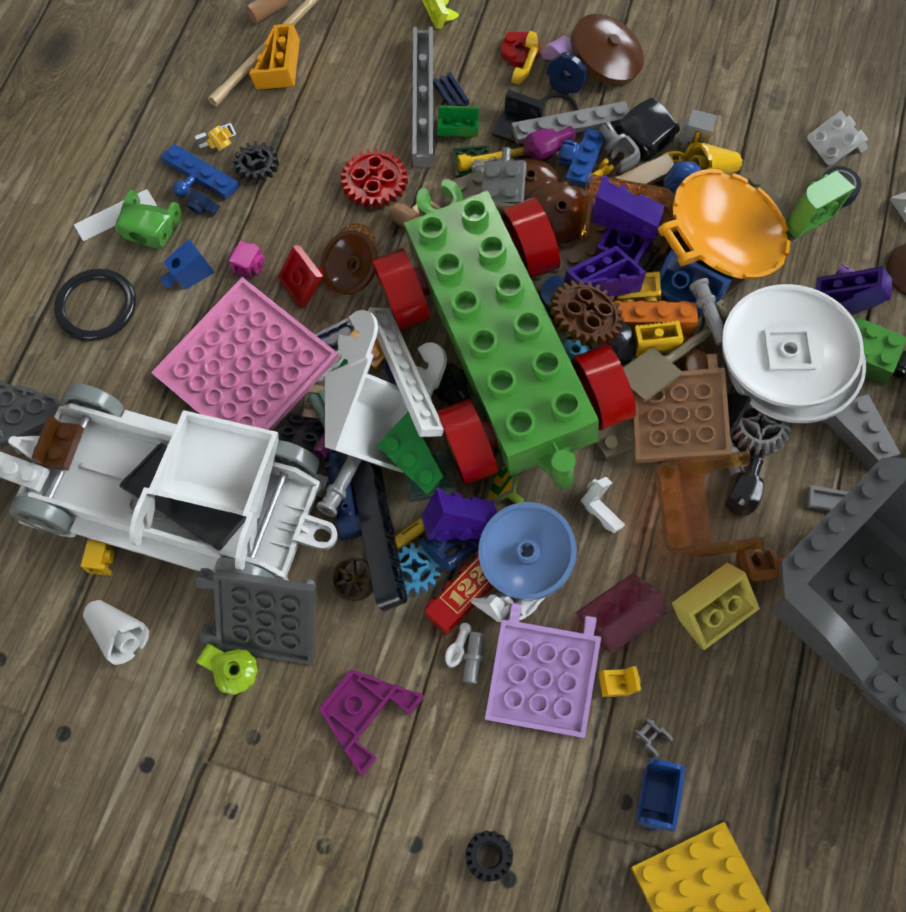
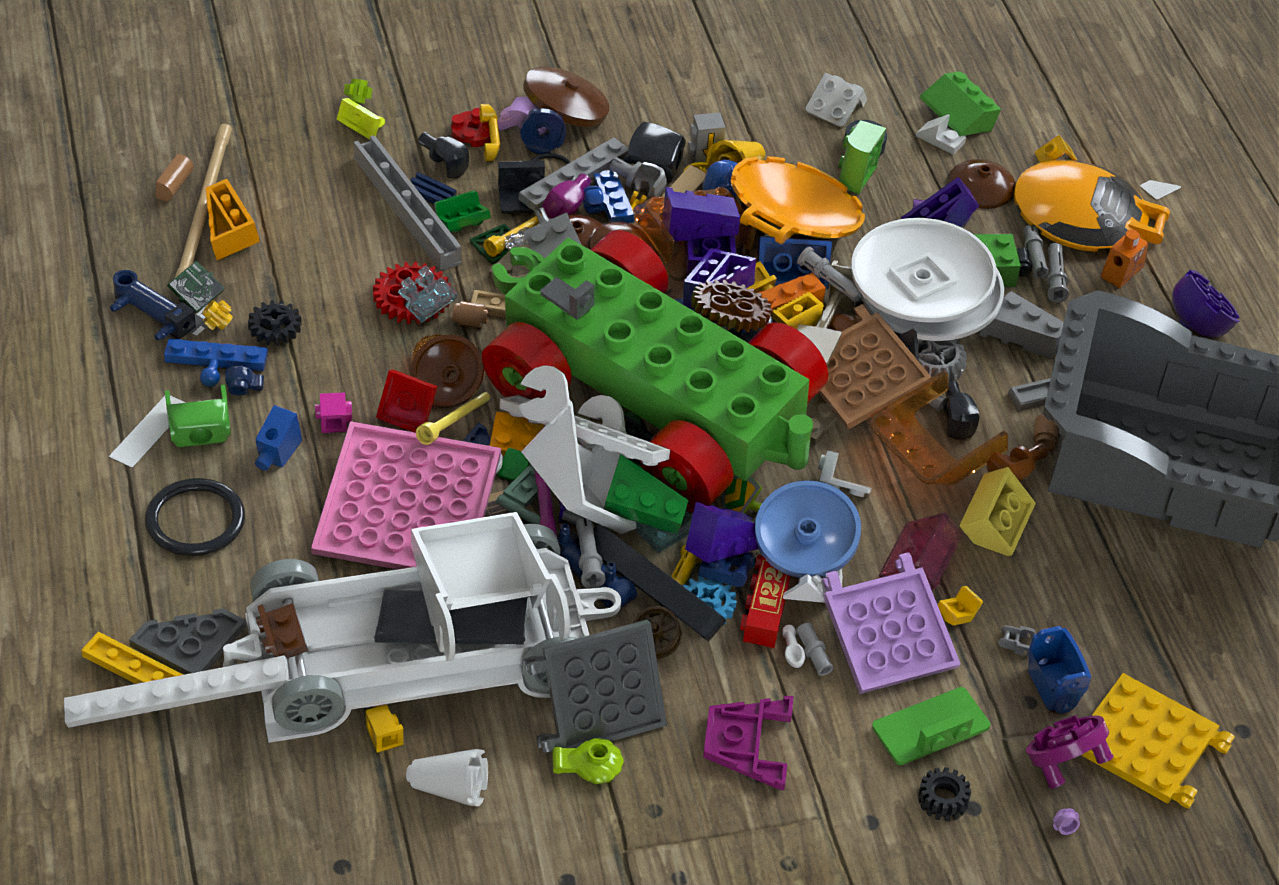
camera: 35 degrees left, 20 degrees down
none -> dark blue piece [110,270,196,341]
none -> piece [167,261,225,314]
none -> clear light blue plate [398,265,458,322]
none -> light yellow piece [416,392,490,445]
none -> black piece [418,132,469,178]
none -> dark grey bracket [540,277,595,320]
none -> bright green bracket [872,687,991,765]
none -> magenta piece [1026,715,1114,789]

